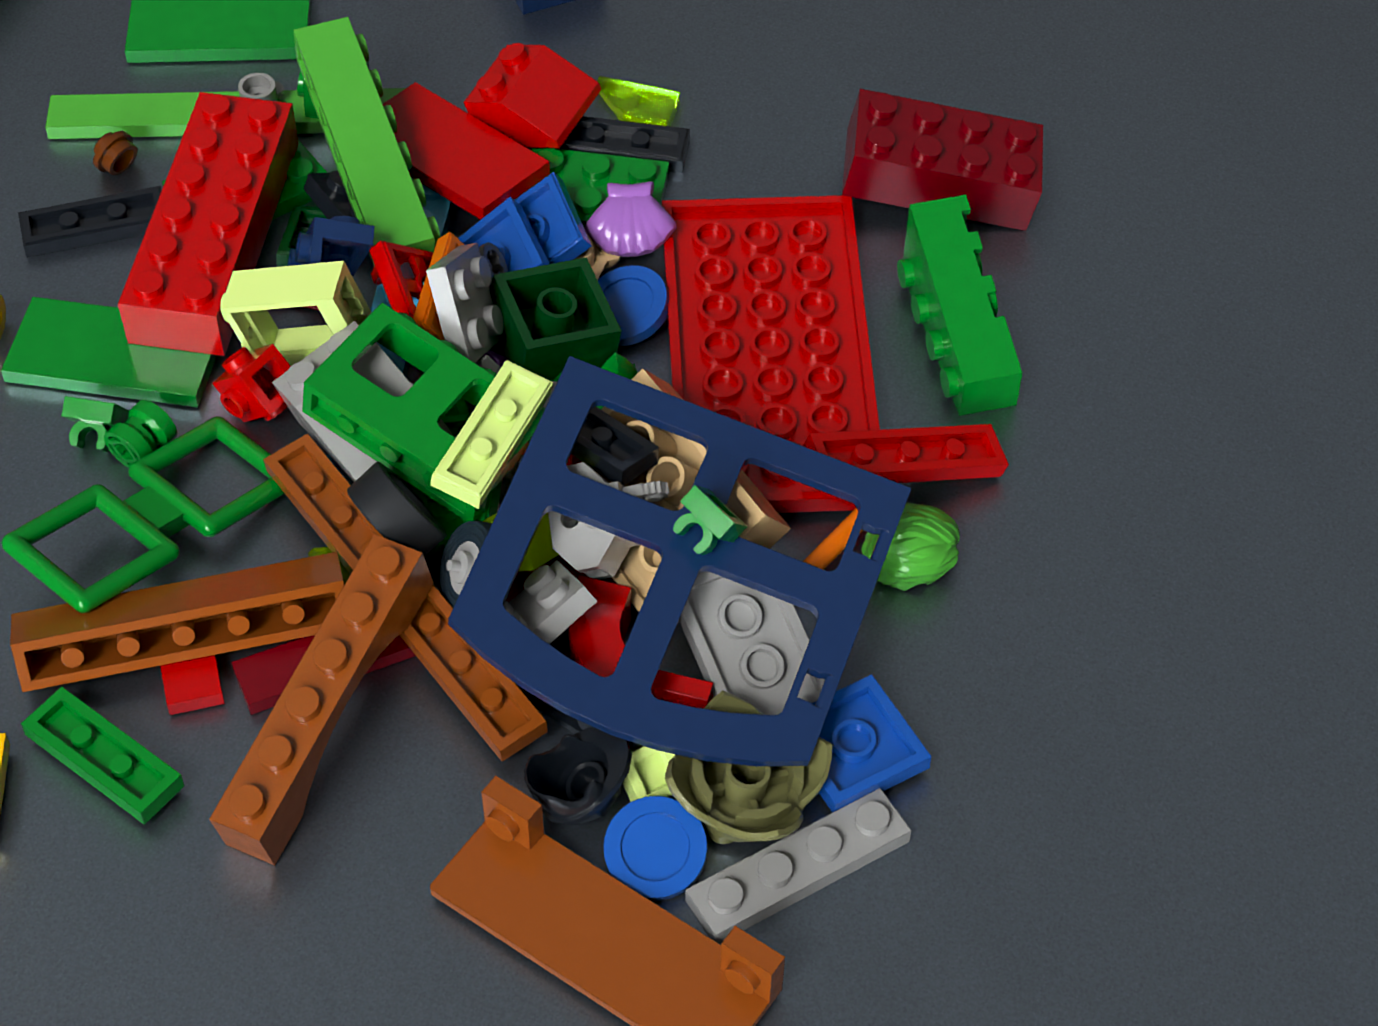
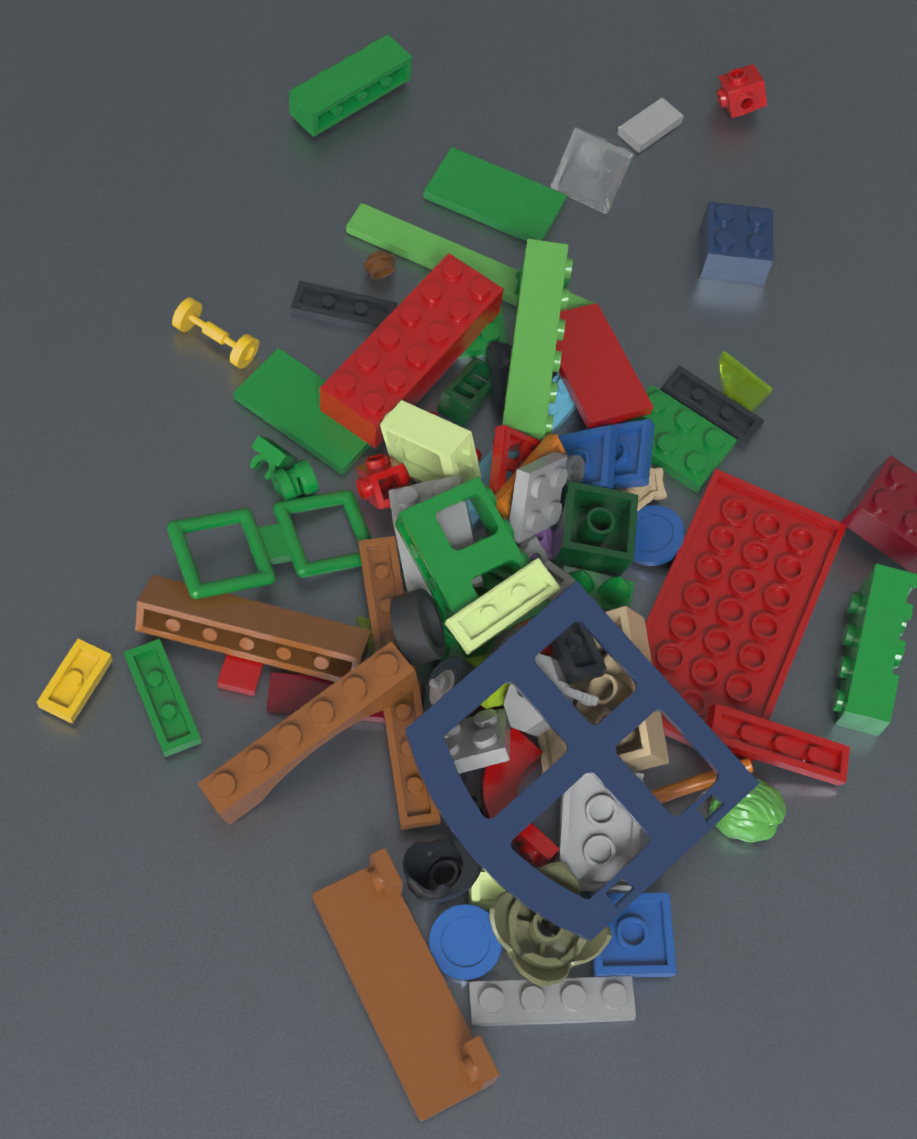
camera: 20 degrees right, 10 degrees up
light grey plate [238,73,284,101] -> none
dark blue bracket [287,216,375,276] -> none
red slope [463,43,602,148] -> none
medium lavender animal [585,181,677,257] -> none
tile [673,485,748,555] -> none

